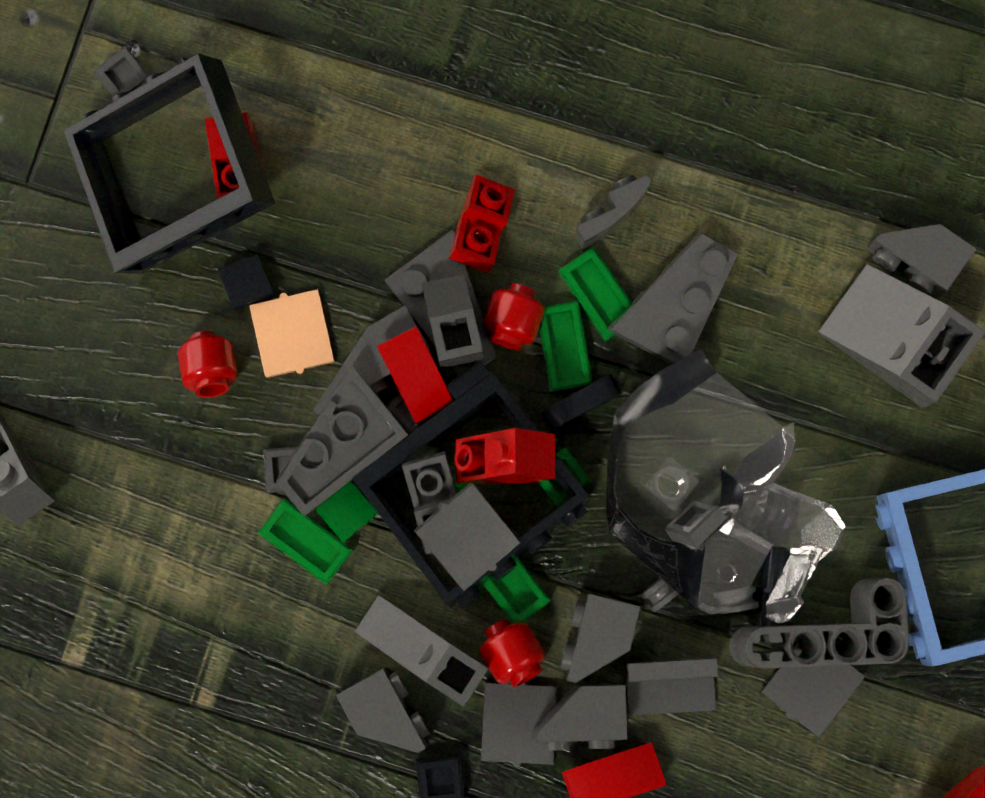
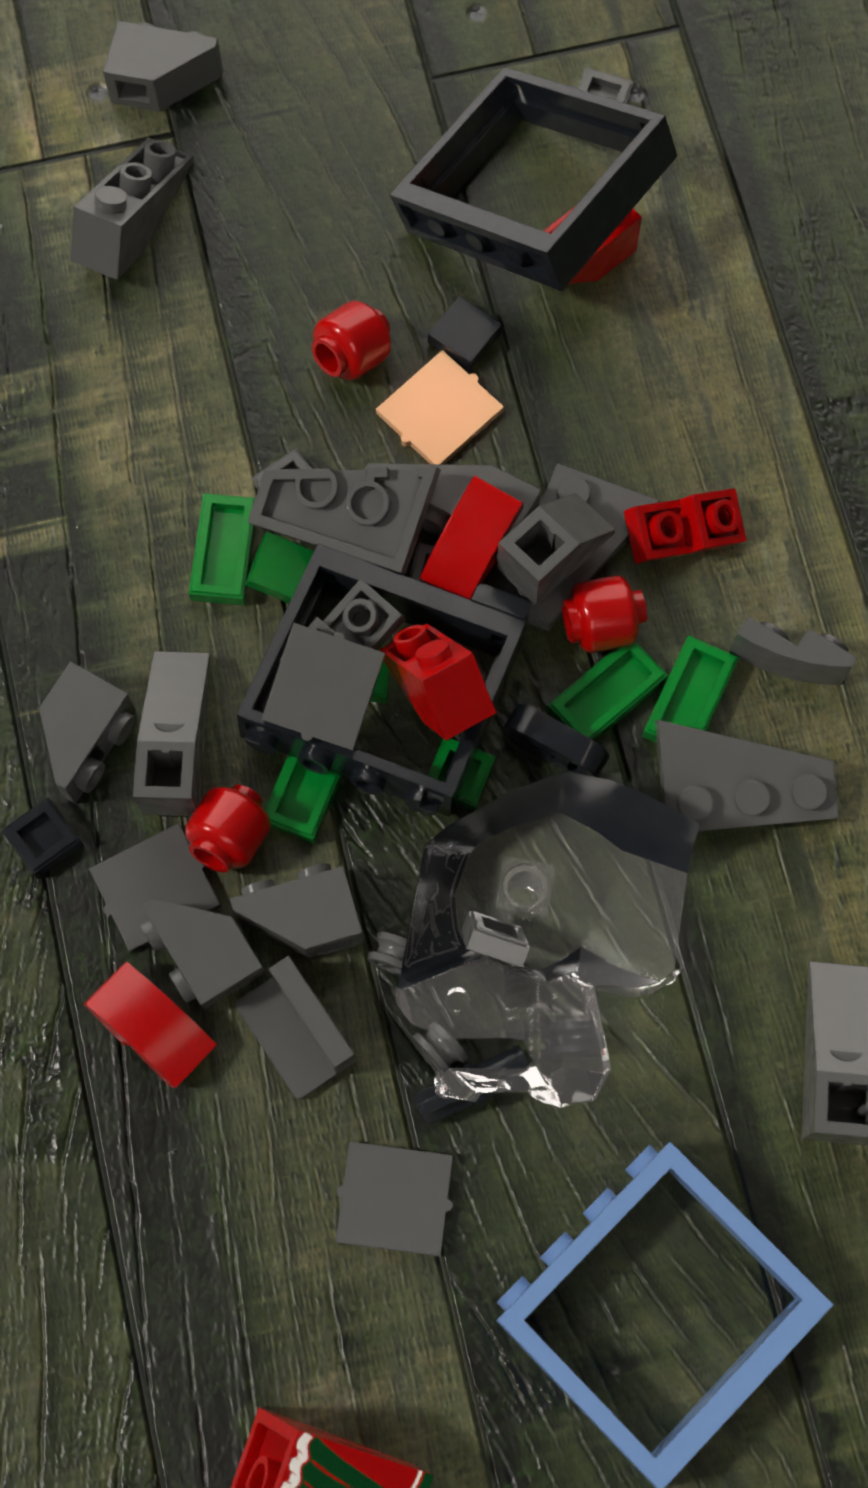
camera: 60 degrees right, 10 degrees down
dark grey beam [729,578,909,668] -> none

